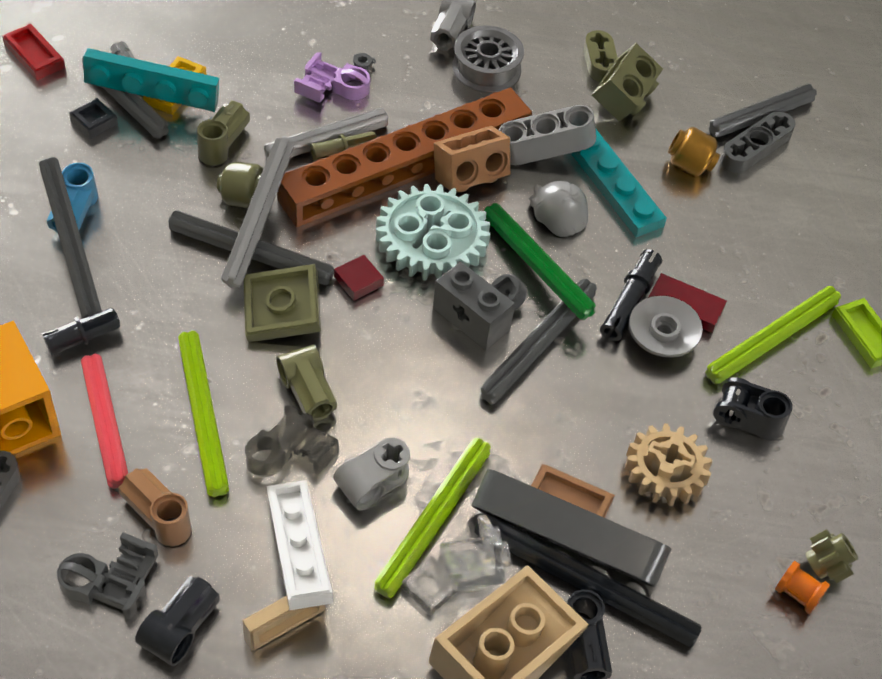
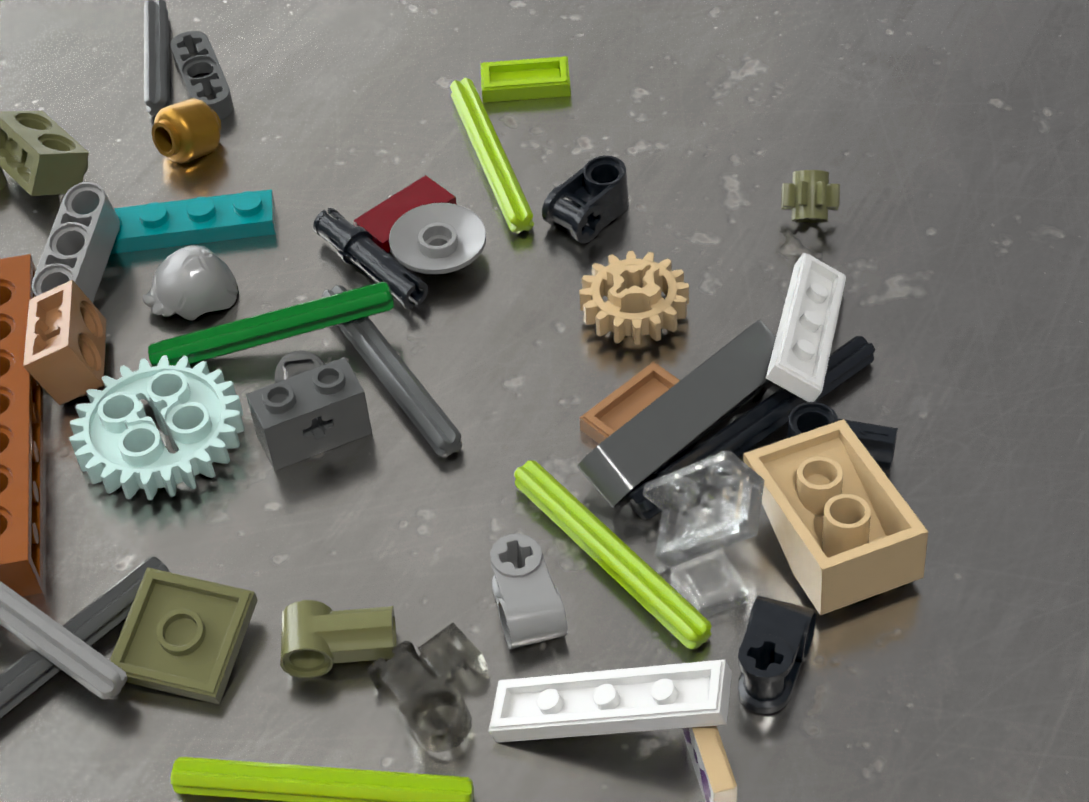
camera: 60 degrees left, 5 degrees down
dark red tile [334,255,384,301] -> none
orange bush [775,561,831,615] -> none
none -> black piece [738,595,817,714]
none -> white tile [766,252,846,402]

